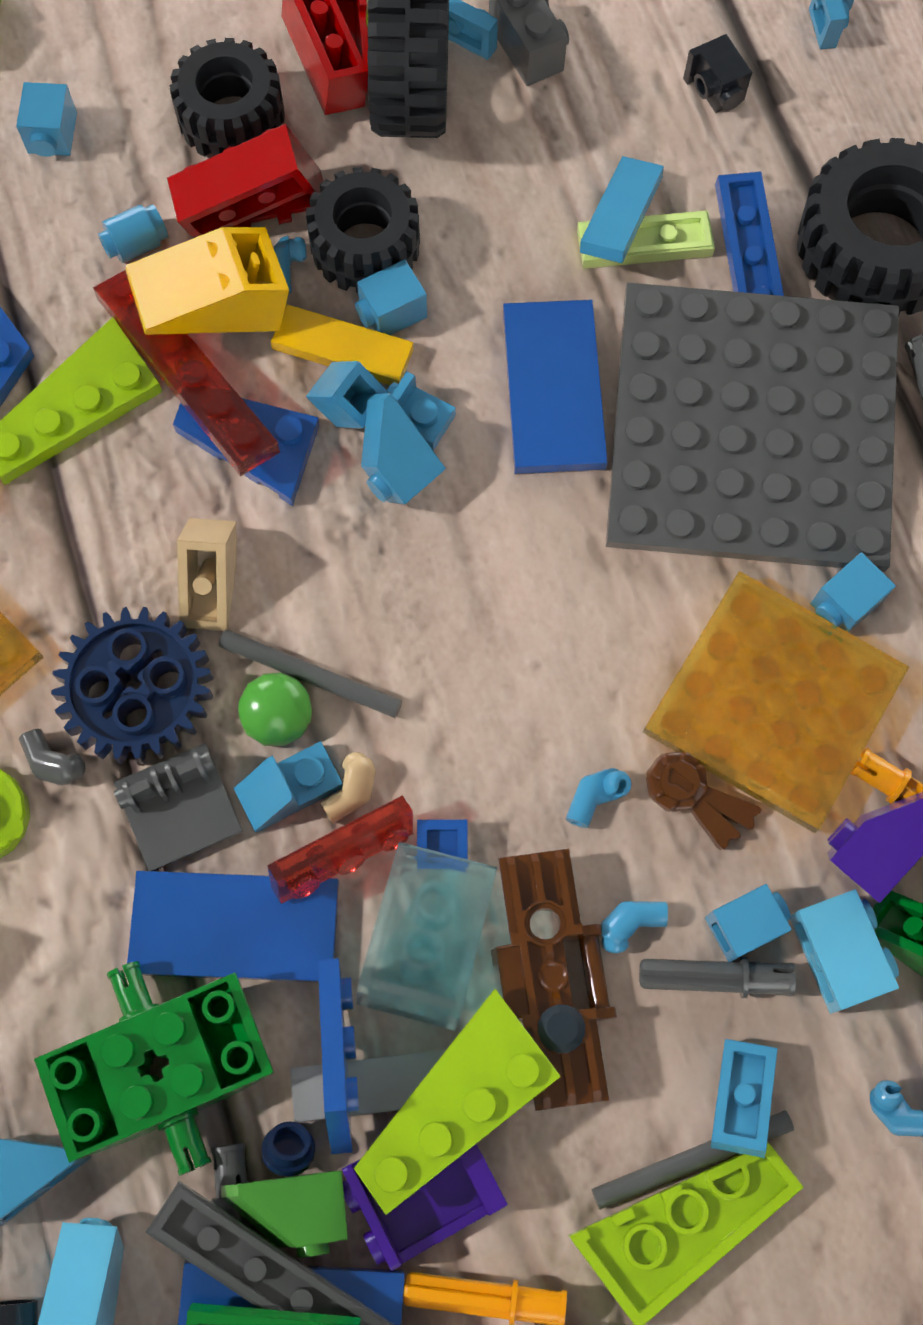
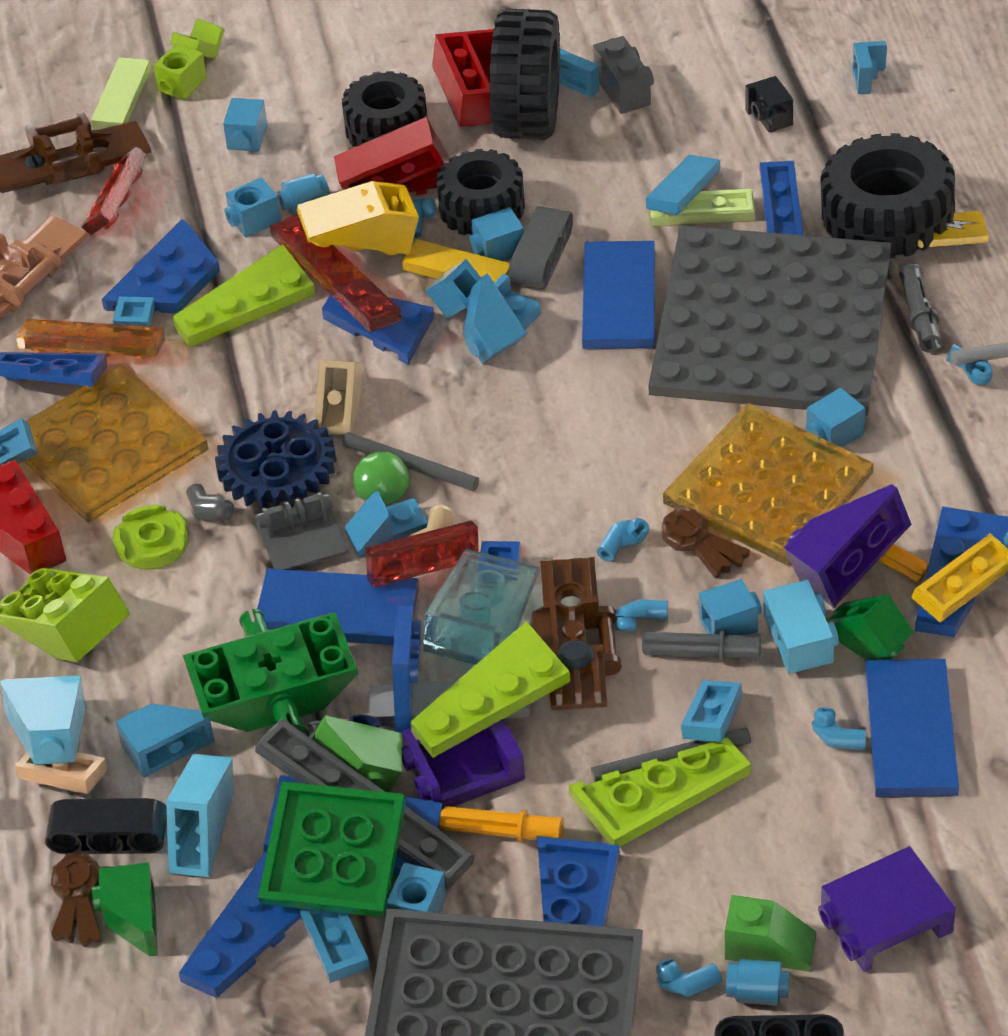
camera: 10 degrees right, 25 degrees down
none -> dark azure brick [224,177,281,237]
none -> dark grey beam [509,206,573,289]

